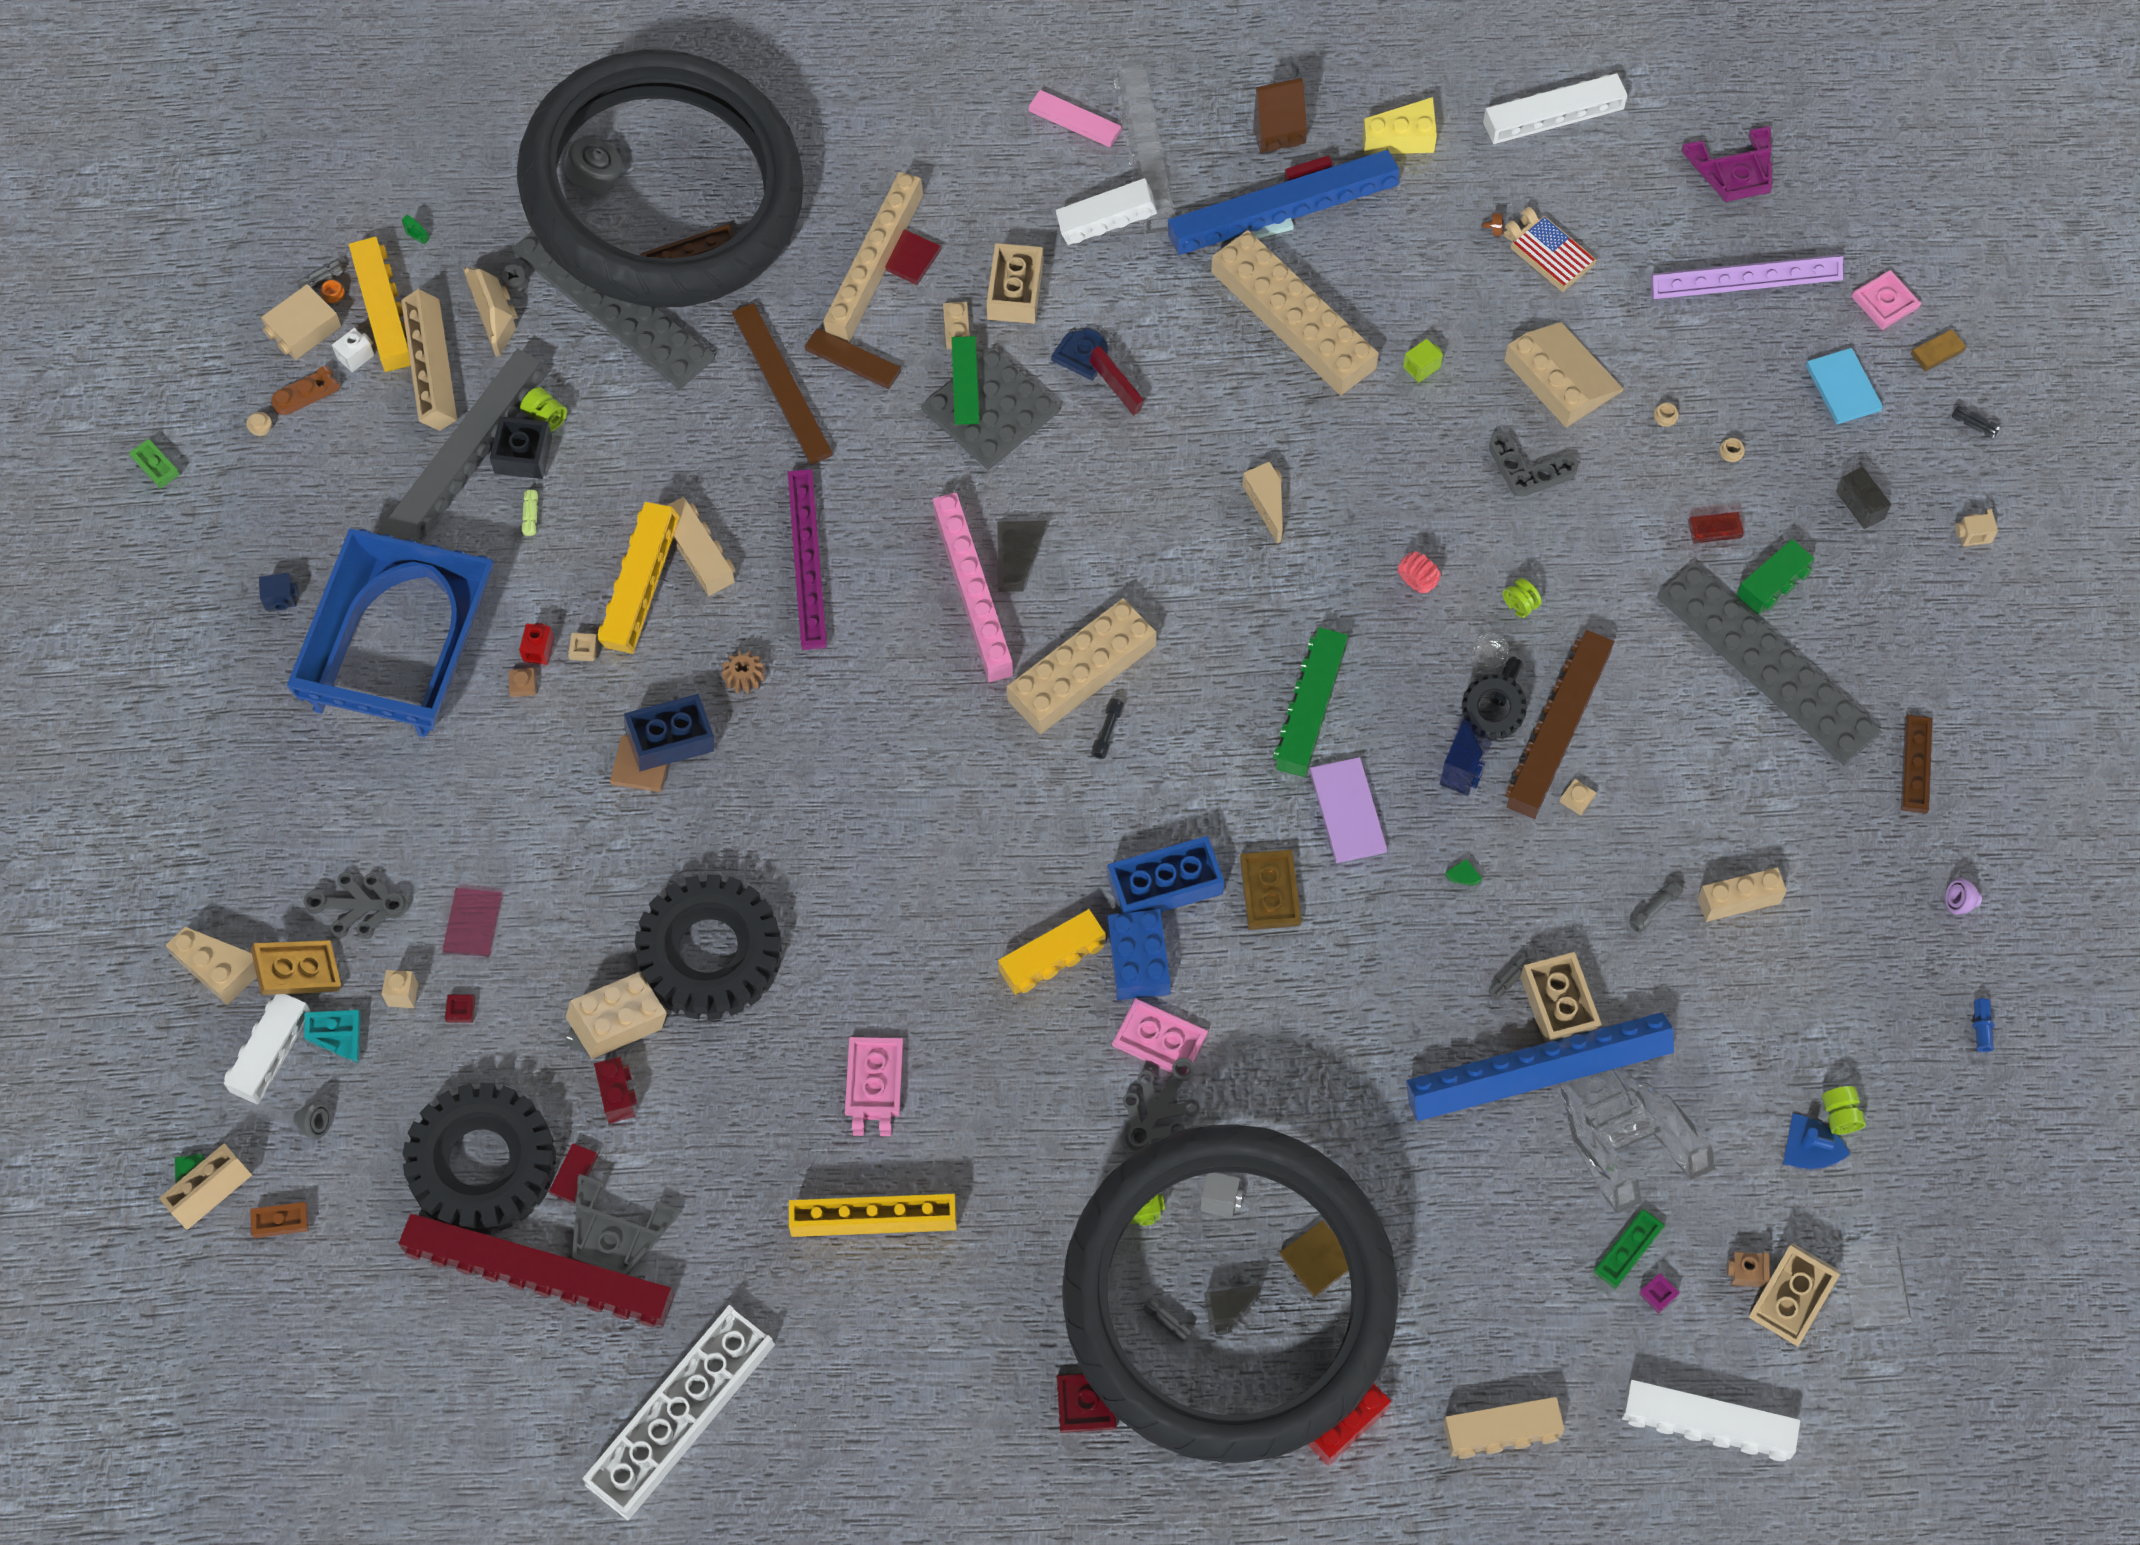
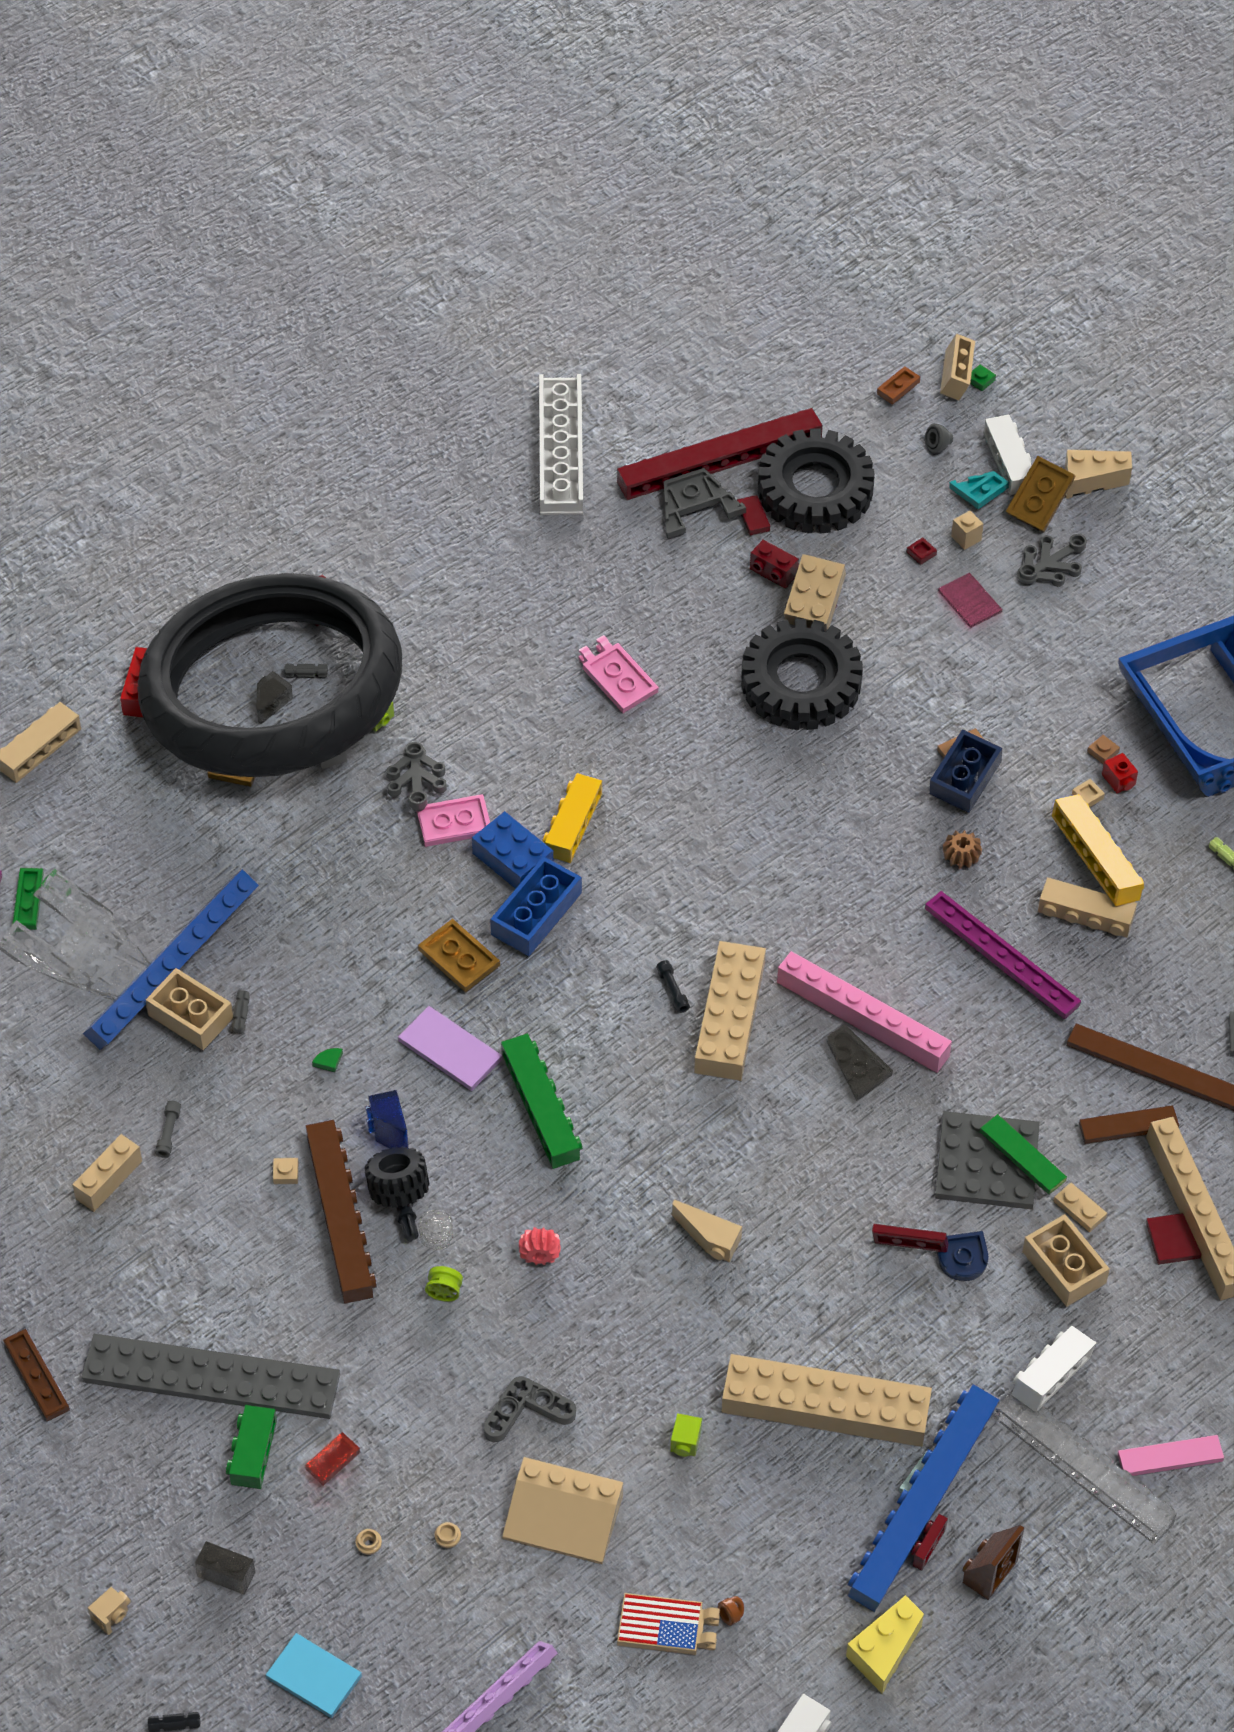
camera: 140 degrees right, 10 degrees down
yellow brick [789,1194,957,1237] -> none

